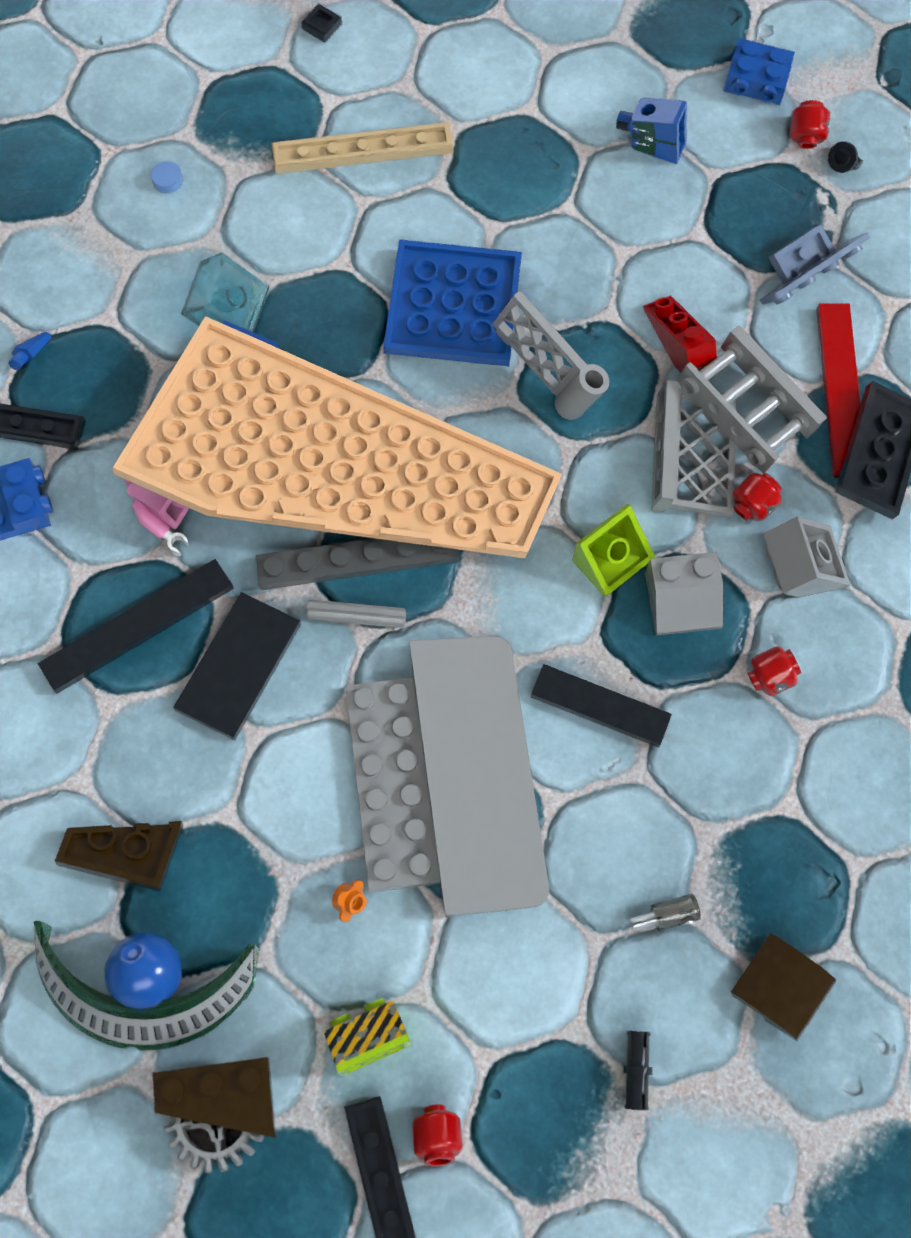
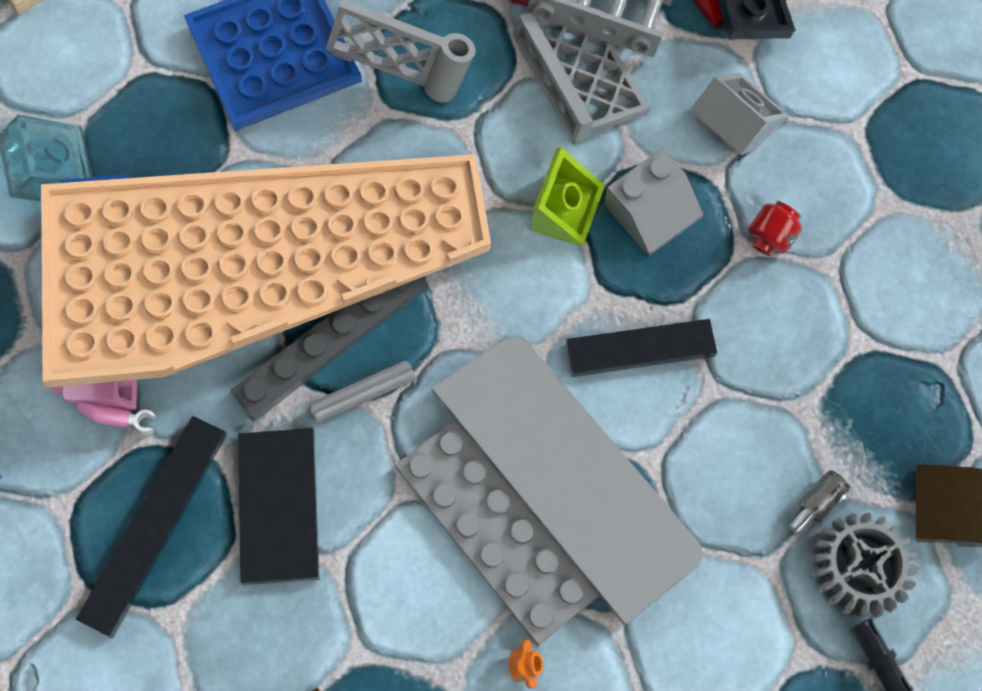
camera: 30 degrees left, 0 degrees up
red head [732,473,782,521] -> none
none -> light grey gear [811,513,919,618]

